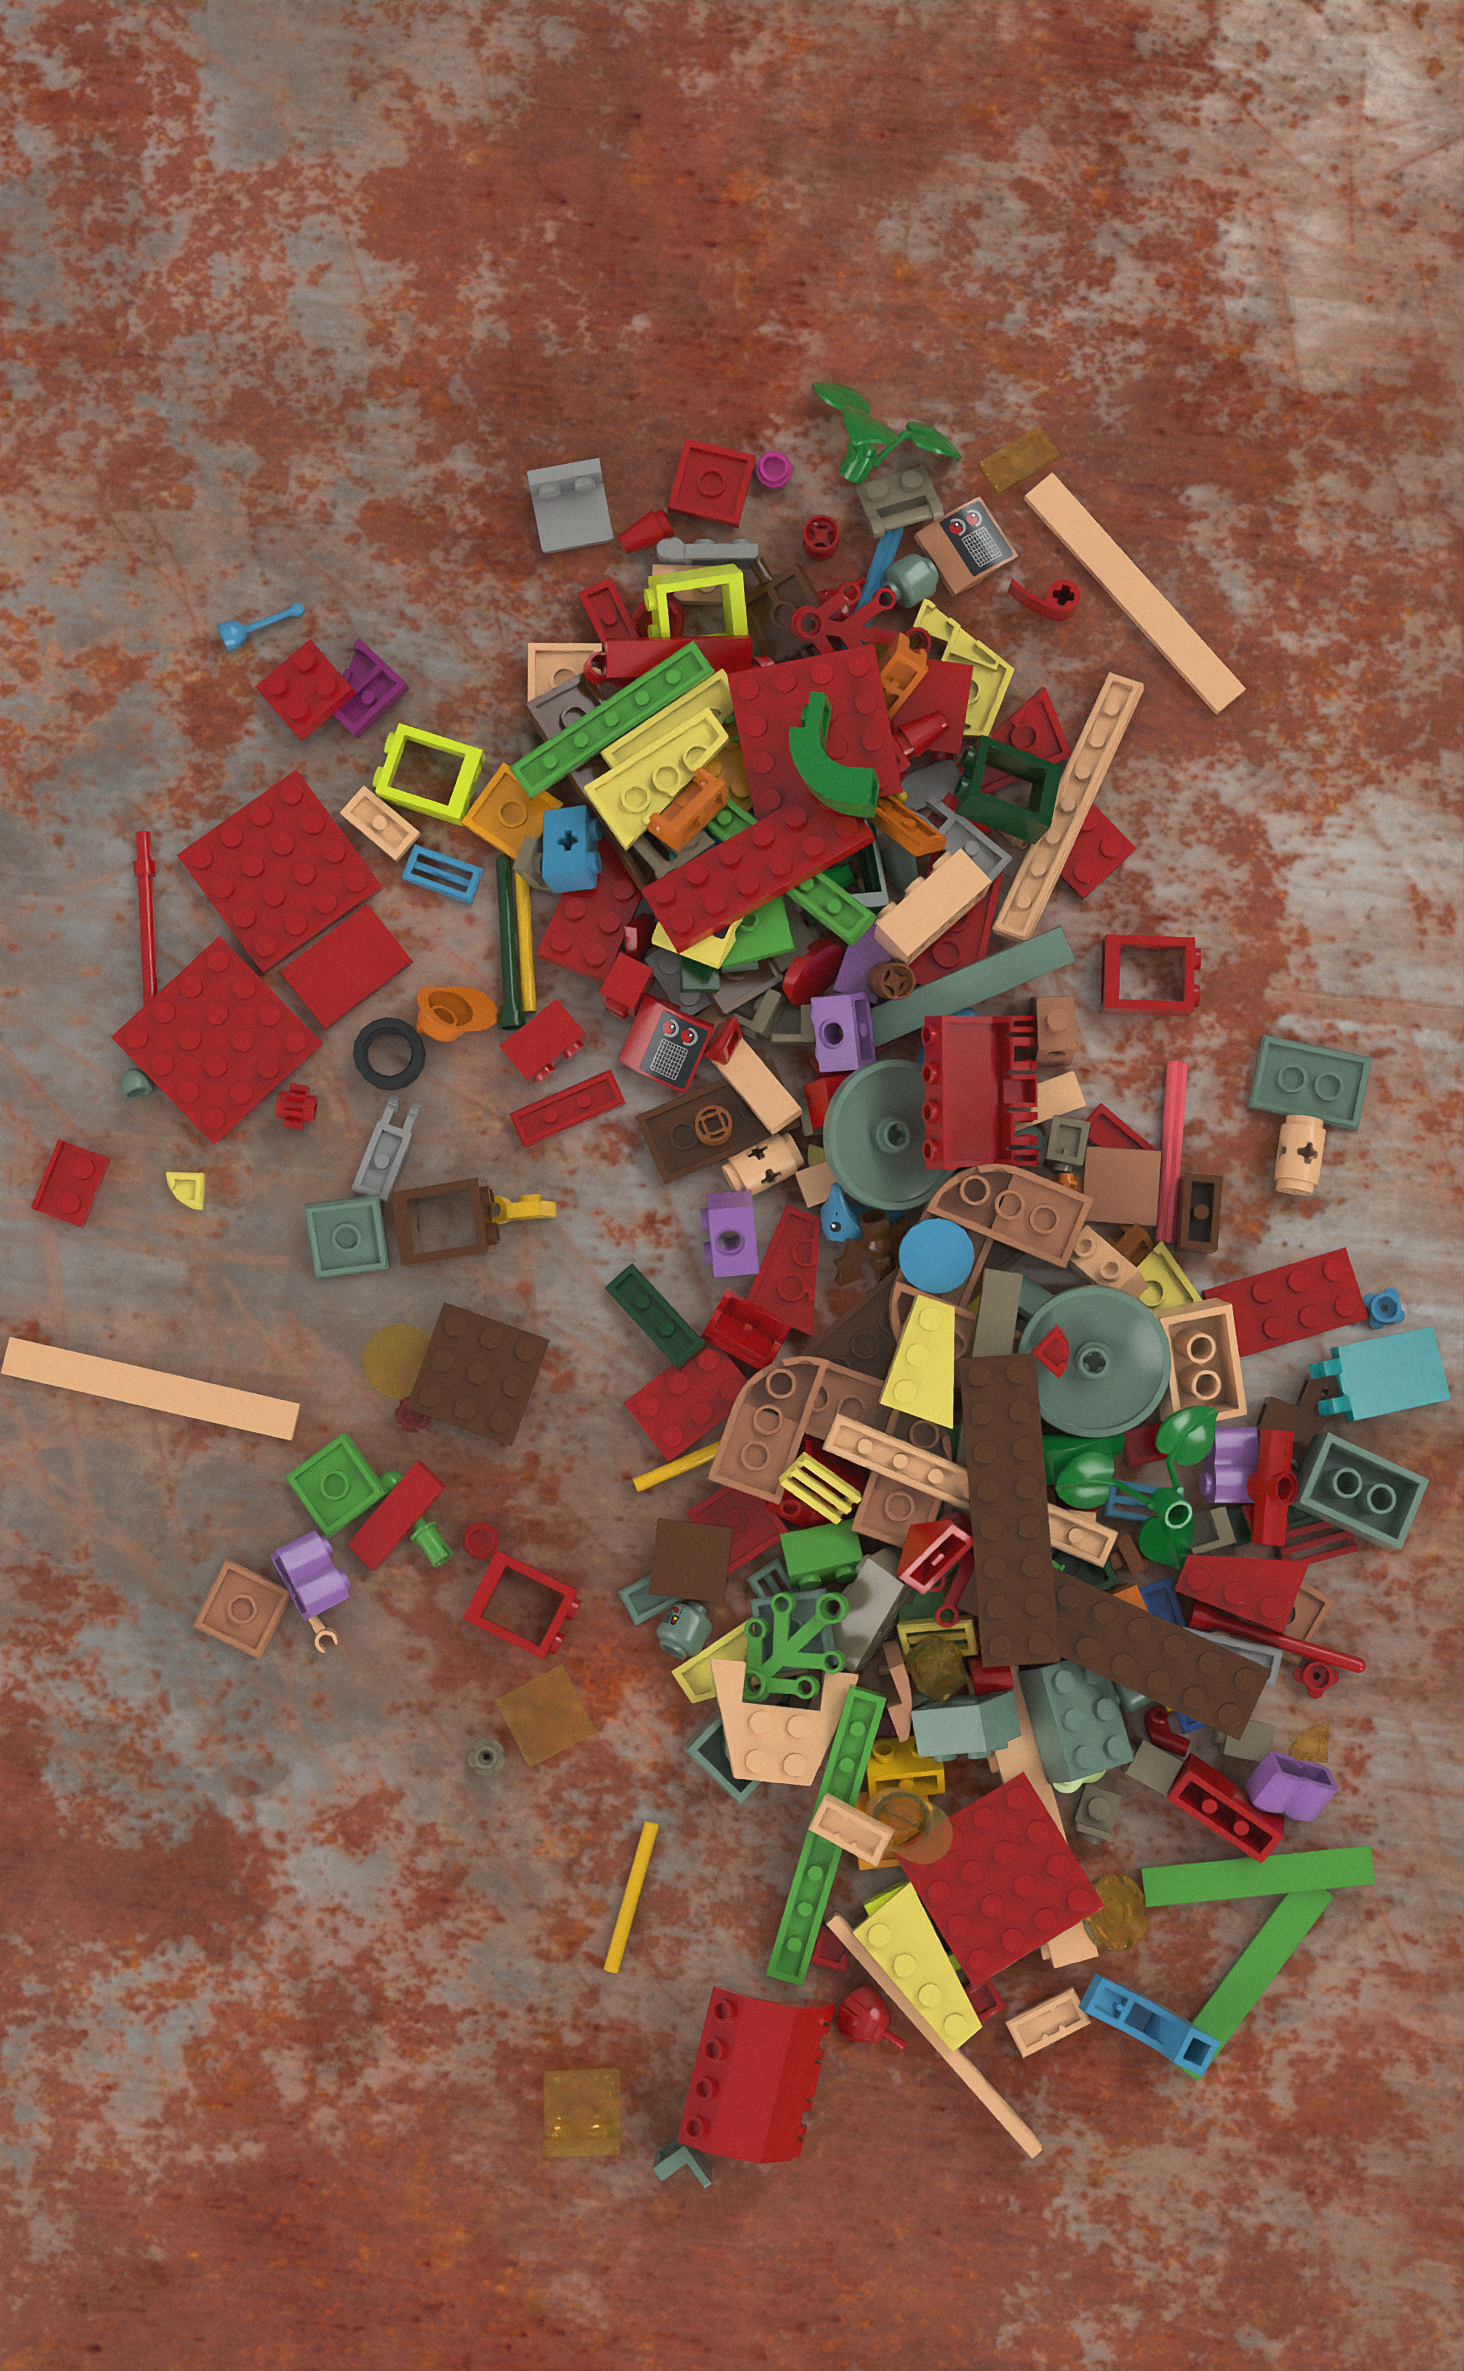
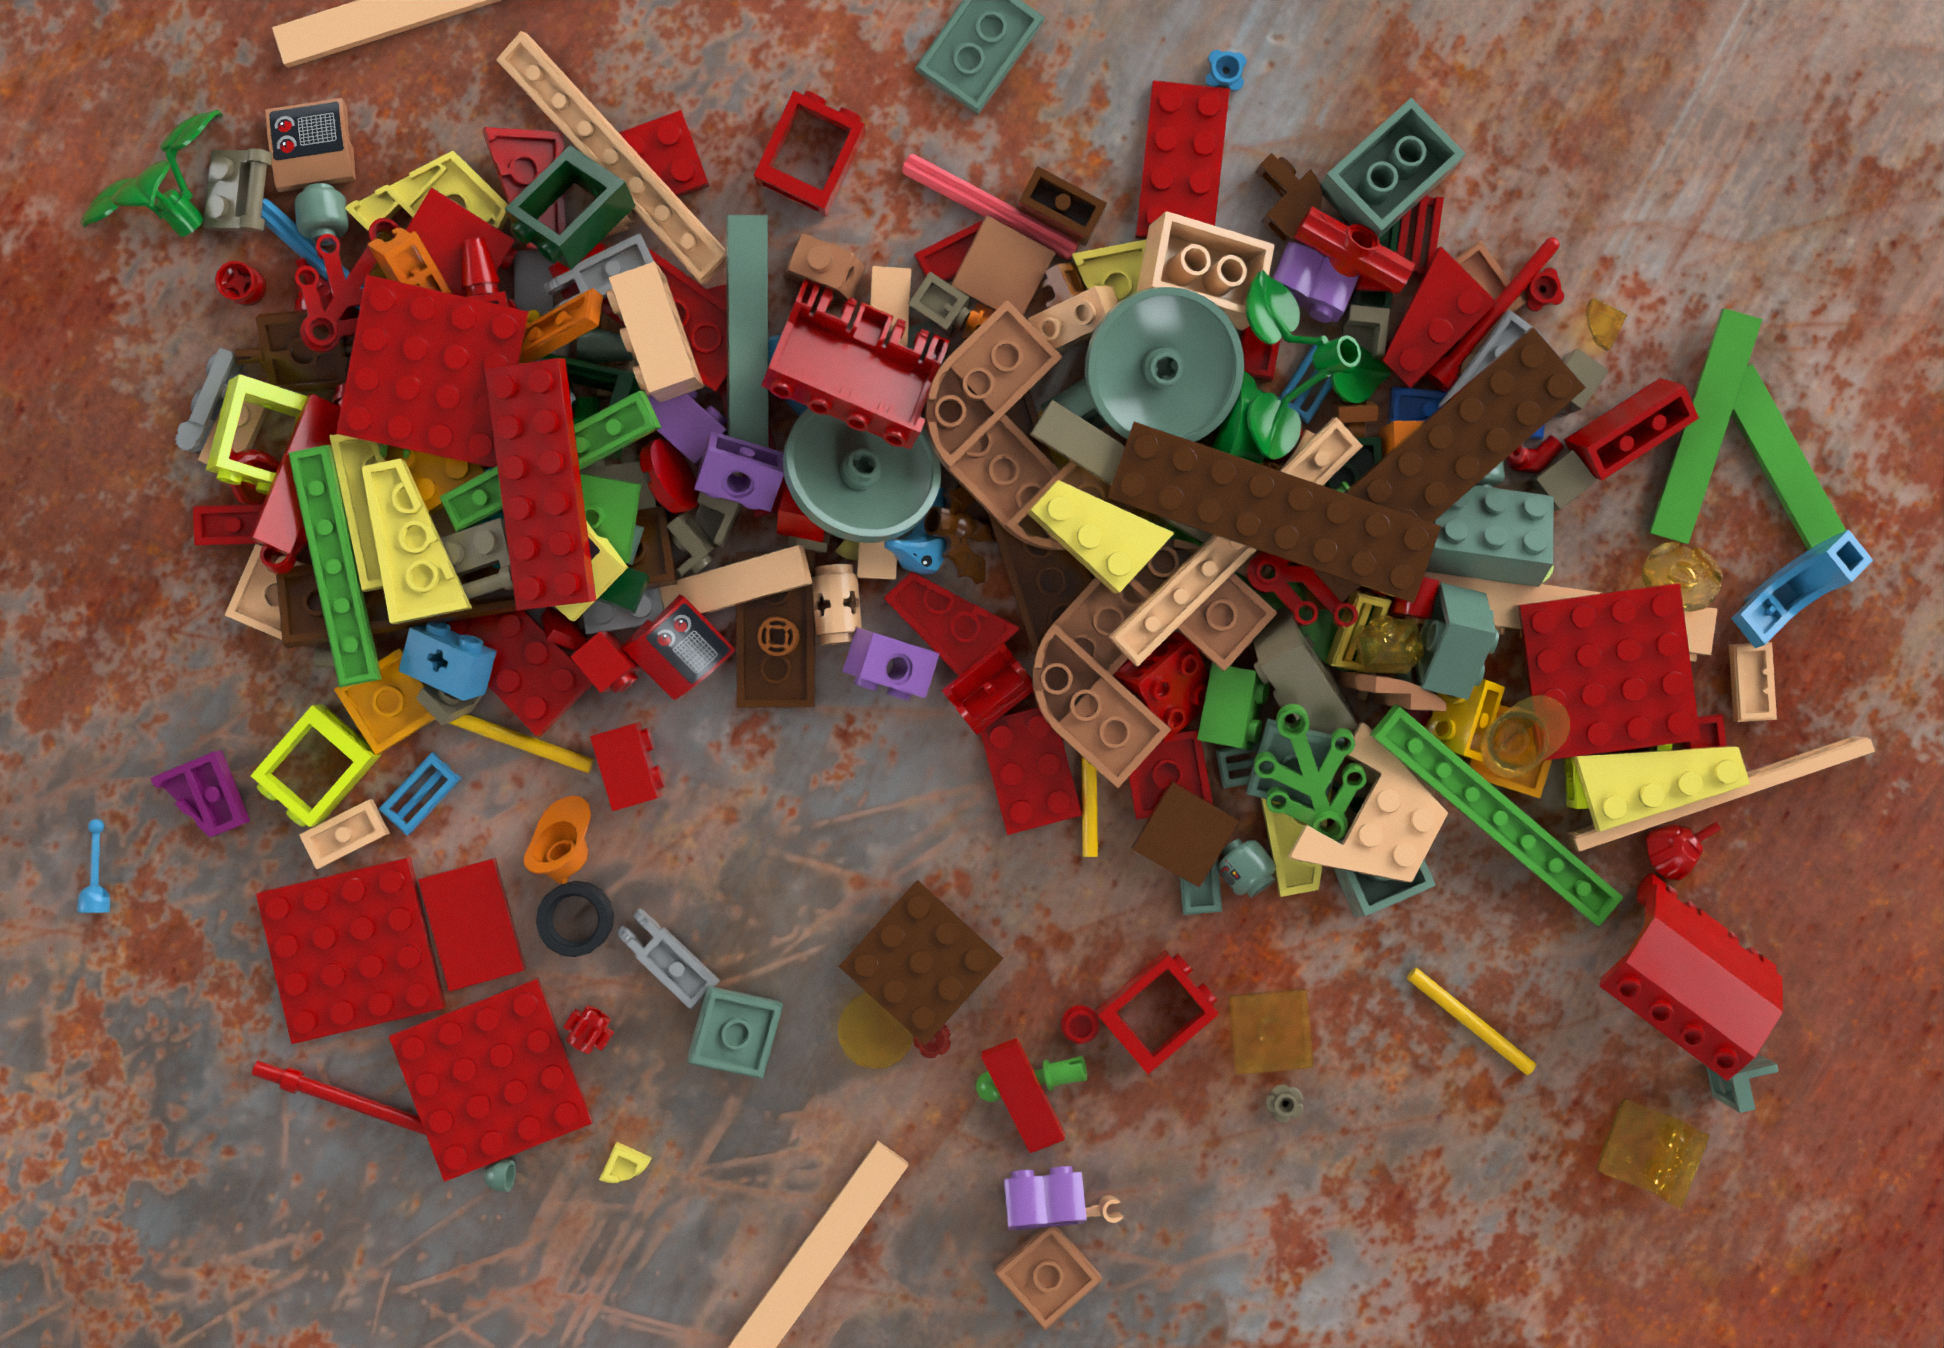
camera: 65 degrees left, 5 degrees up
red plate [31,1139,111,1228] -> none
red plate [255,639,357,741] -> none
bright green plate [285,1433,389,1538] -> none
reddish brown window [391,1178,500,1268] -> none
yellow plate [492,1194,556,1225] -> none
dark green piece [496,854,527,1031] -> none
red tile [509,1069,626,1149] -> none
light grey bracket [527,458,614,554] -> none
dark green tile [605,1263,707,1370] -> none
red cone [618,508,675,554] -> none
orange hinge [647,767,728,853] -> none
red plate [668,438,756,528] -> none
red slope [703,1017,743,1065] -> none
dark pink plate [756,452,792,489] -> none
light yellow tile [779,1452,862,1525] -> none
green arch [789,692,880,818] -> none
light nougat plate [808,1793,895,1867] -> none
red tile [810,1924,848,1972] -> none
dark orange wheel [868,962,916,1000] -> none
red slope [896,1520,974,1595] -> none
dark azure tile [898,1218,974,1294] -> none
clear yellow plate [978,425,1060,497] -> none
red panel [1008,578,1080,621] -> none
red tile [1031,1324,1069,1379] -> none
dark tan bracket [1071,1783,1122,1845] -> none
medium lavender brick [1244,1752,1338,1821] -> none
light nougat piece [1273,1115,1326,1196] -> none
teal tile [1308,1326,1450,1422] -> none

